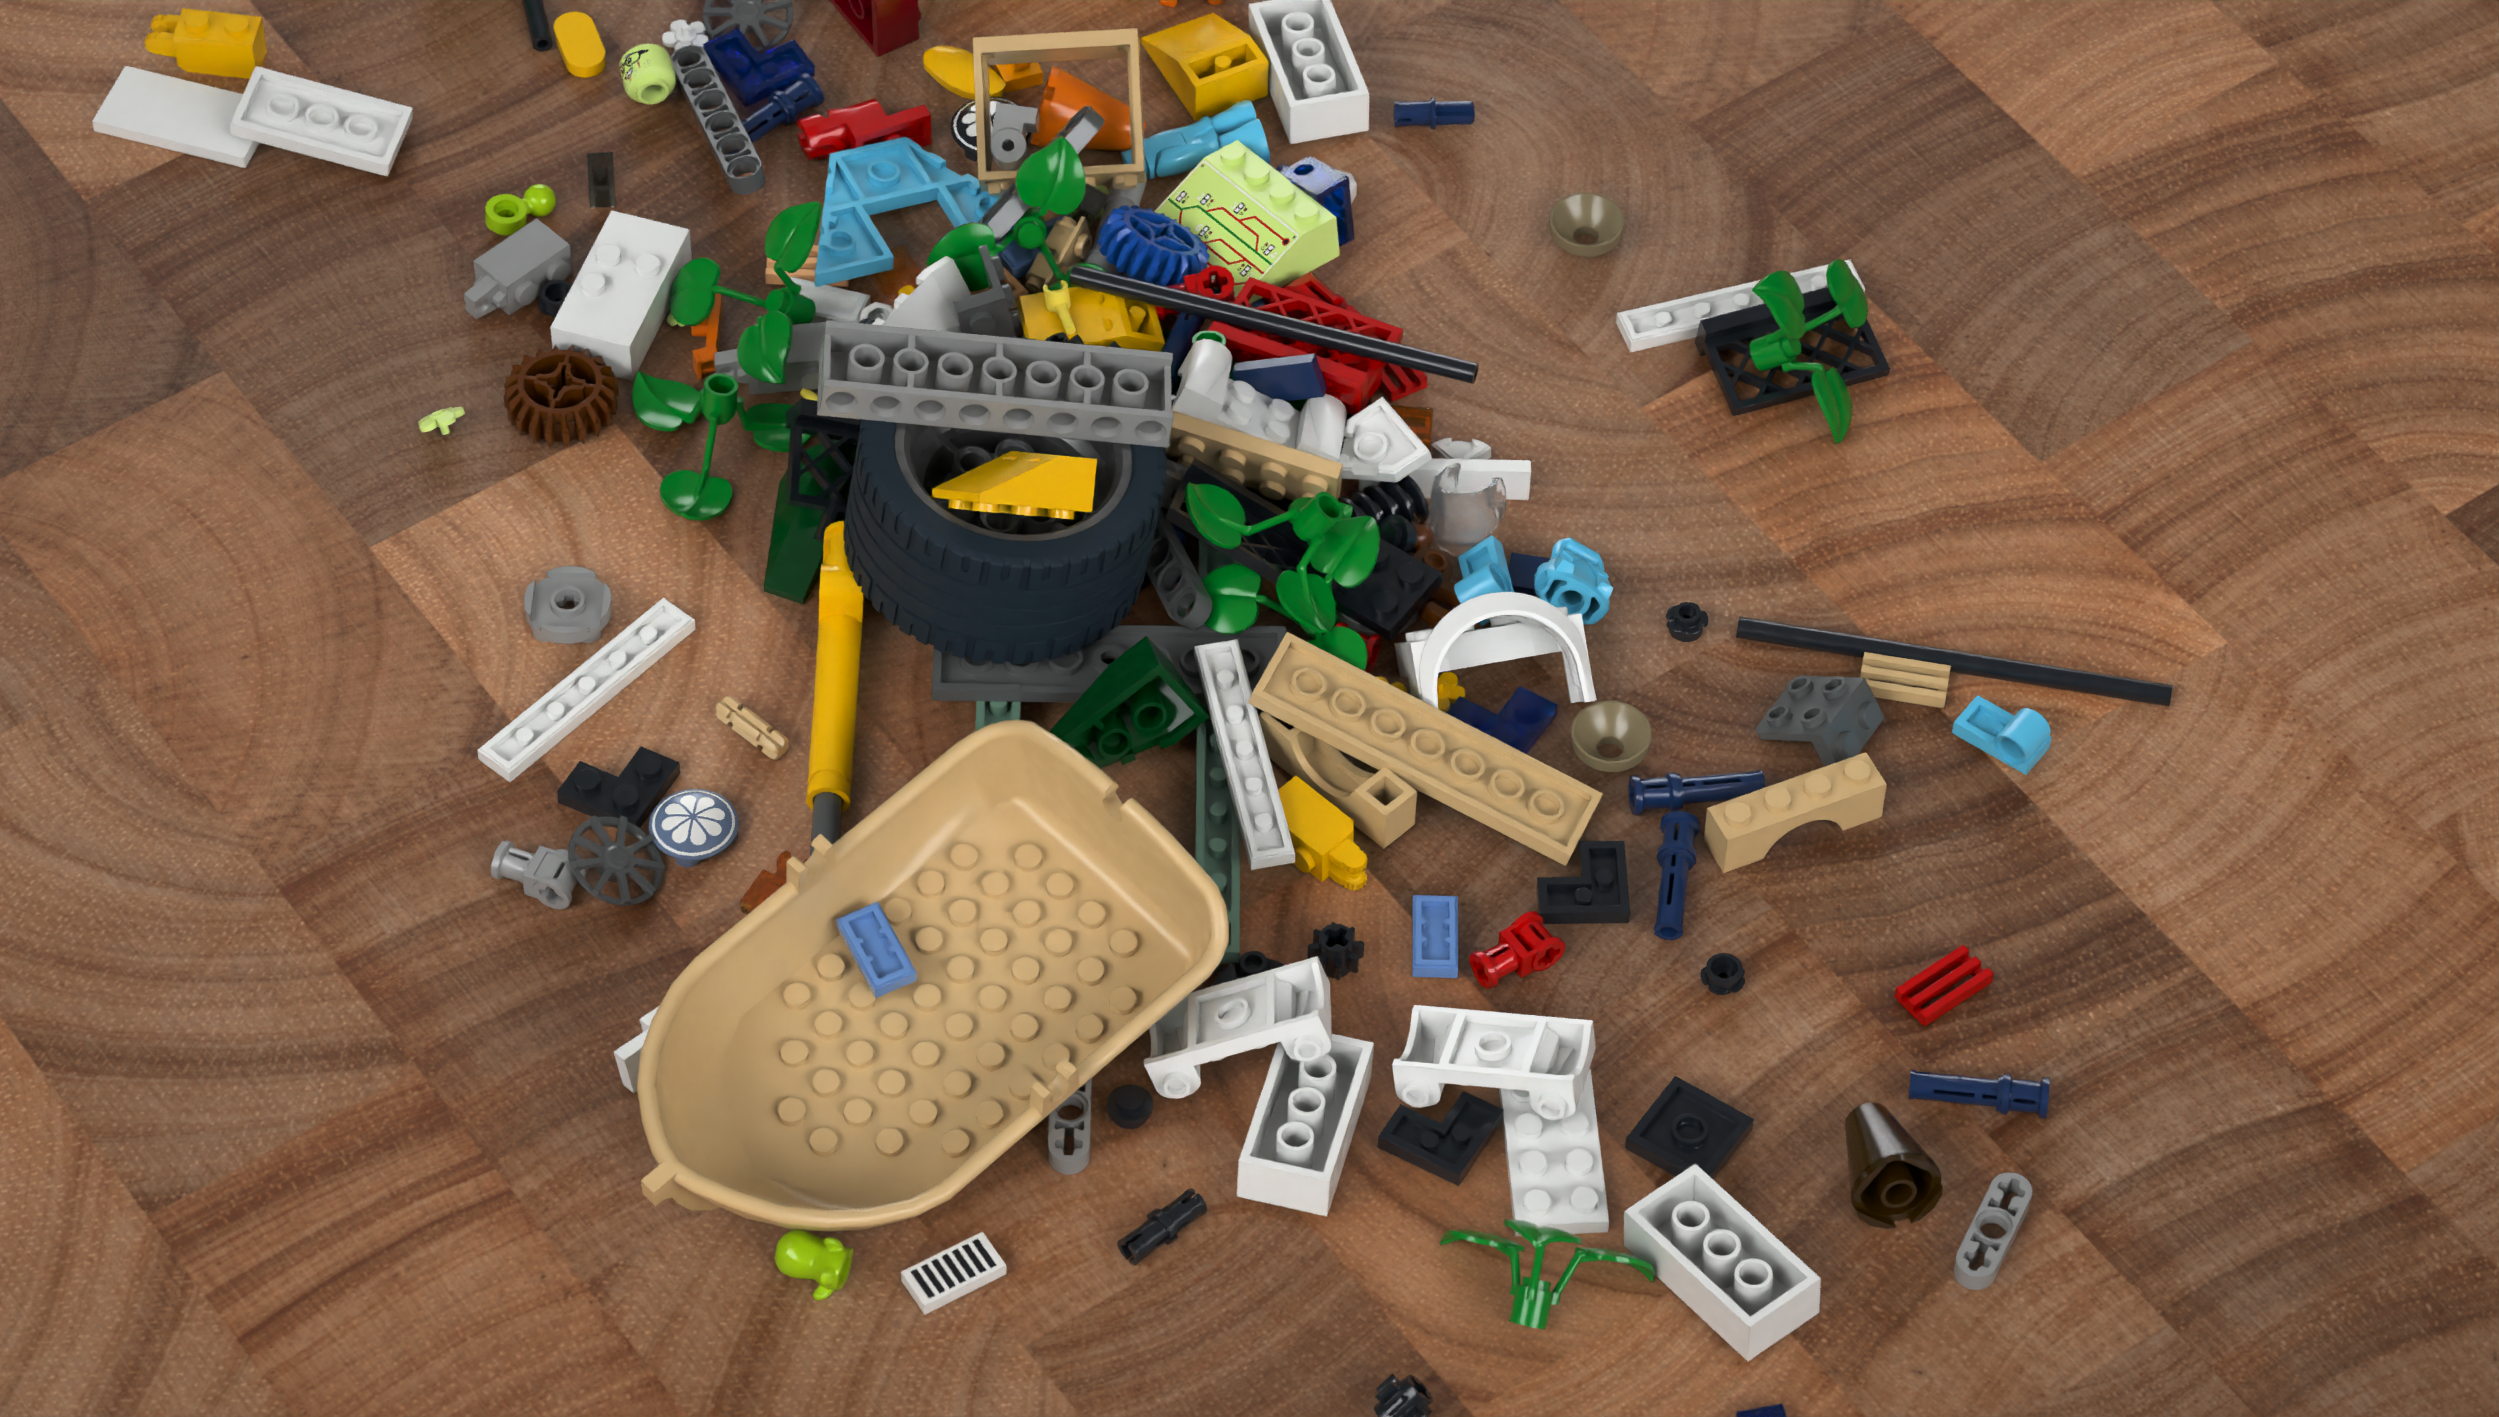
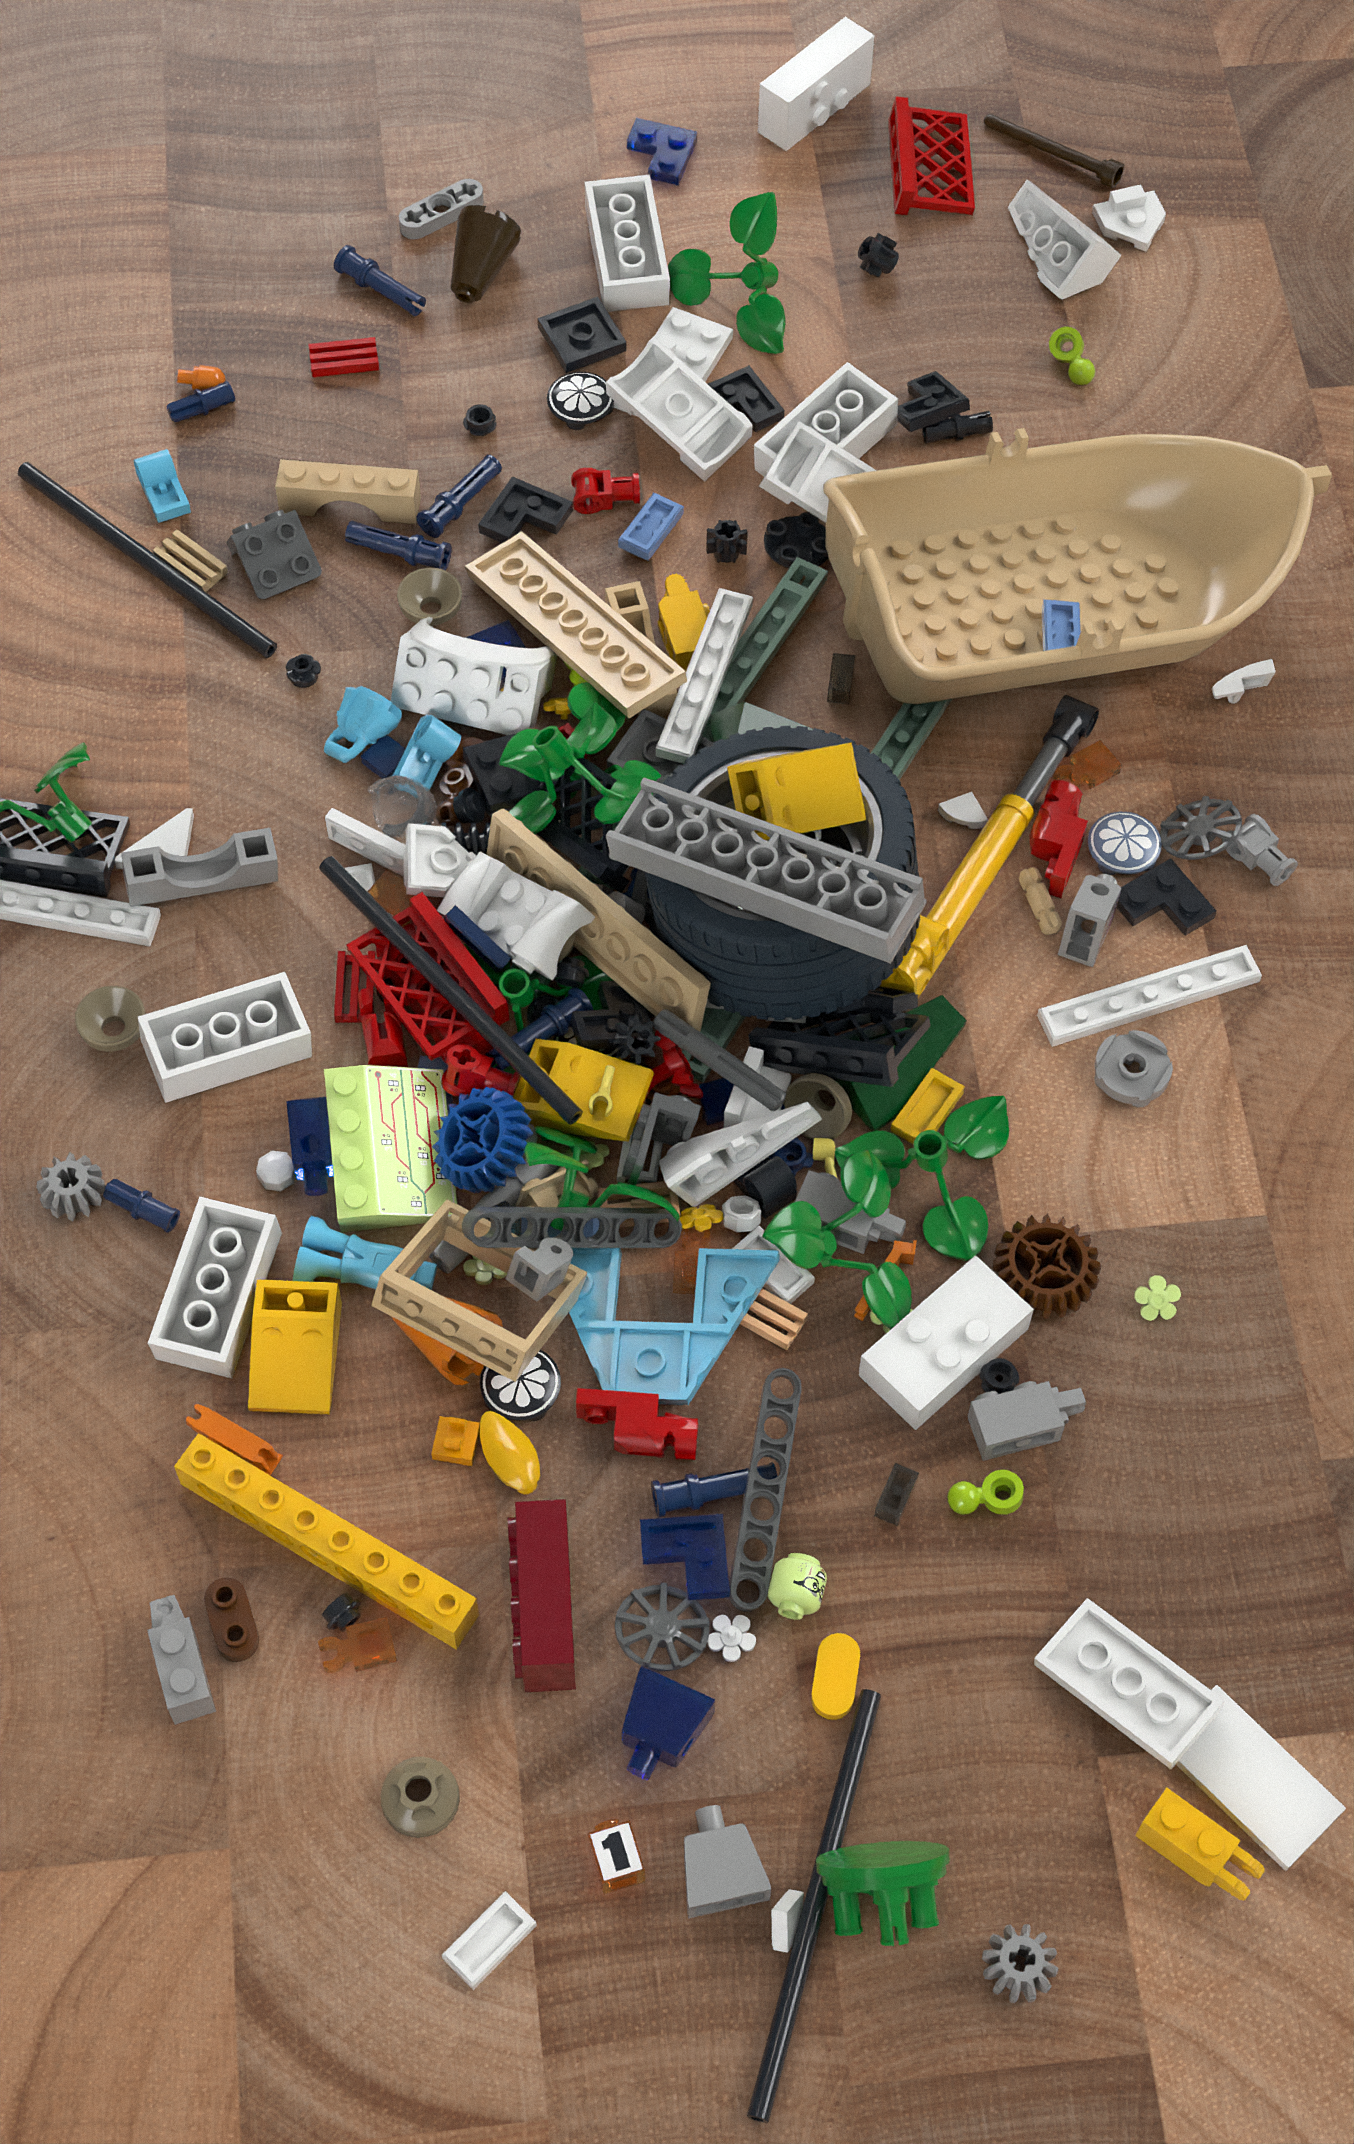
camera: 150 degrees left, 10 degrees up
none -> light grey gear [36,1152,106,1222]
none -> white tile [115,808,194,869]
none -> light grey arch [121,828,278,907]
none -> white brick [138,972,312,1103]
none -> dark blue axle [167,381,235,423]
none -> orange cylinder [177,365,226,391]
none -> dish [547,372,614,430]
none -> yellow tile [891,1068,965,1145]
none -> black tile [897,371,970,433]
none -> white tile [938,792,988,829]
none -> red plate [1029,780,1088,899]
none -> lime plate [1049,327,1095,385]
none -> light grey torso [1058,874,1122,967]

